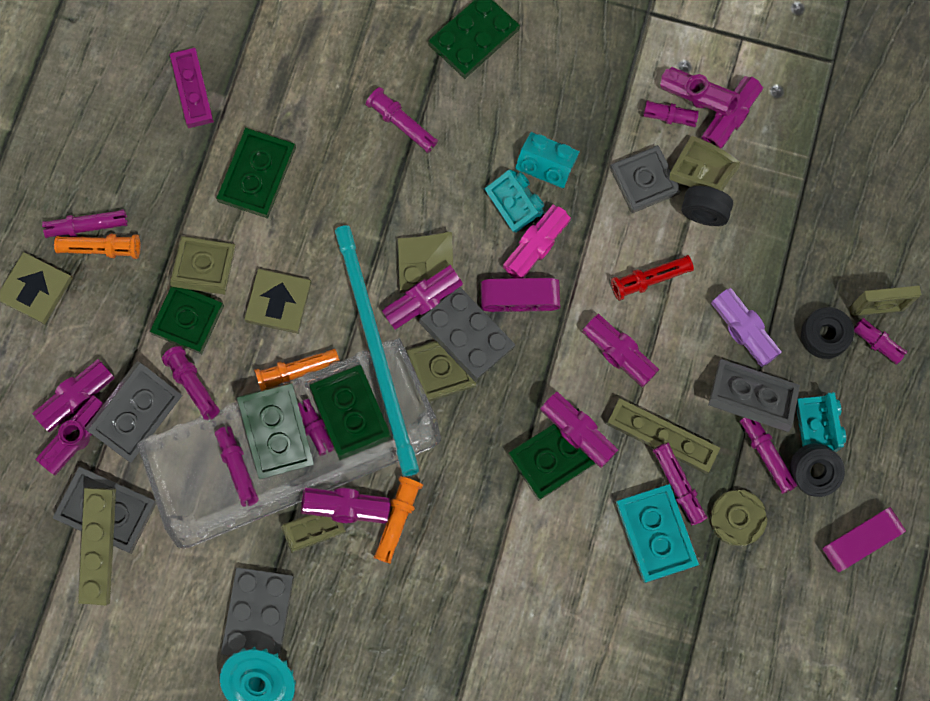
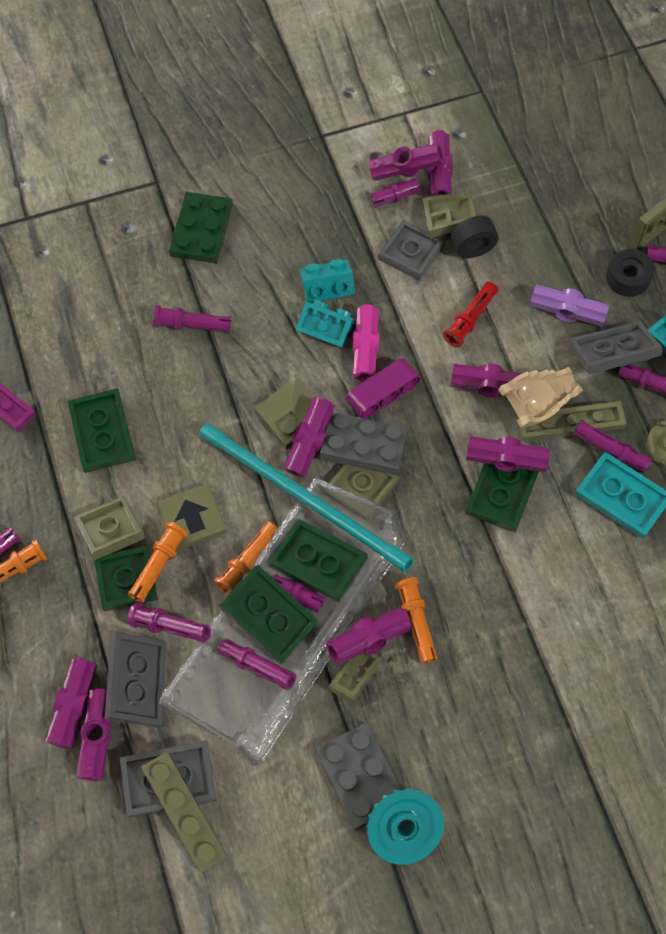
camera: 30 degrees left, 10 degrees down
none -> orange pin [128,522,188,603]
none -> tan animal [498,367,583,427]

